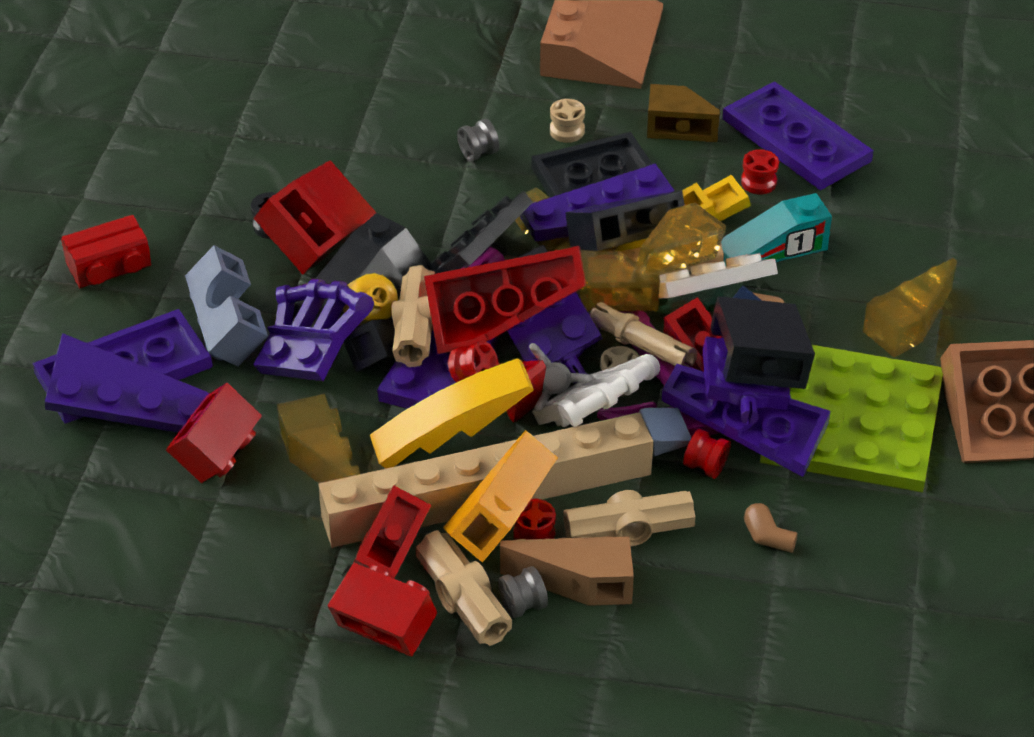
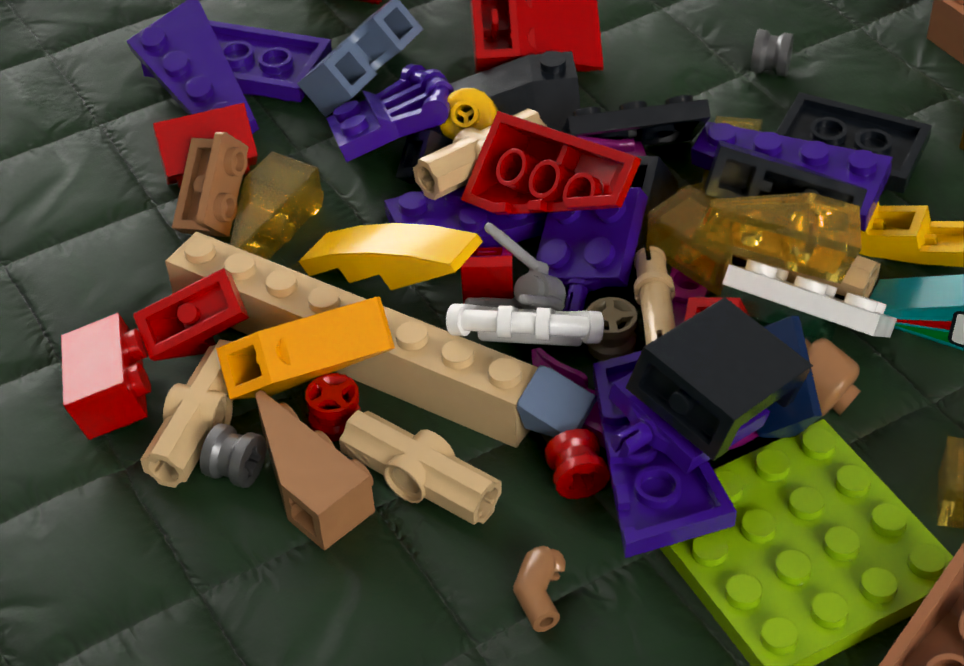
camera: 50 degrees right, 0 degrees up
red wheel [448,341,499,383] -> none
tan wheel [550,99,585,143] -> none
none -> medium nougat bracket [172,132,249,237]

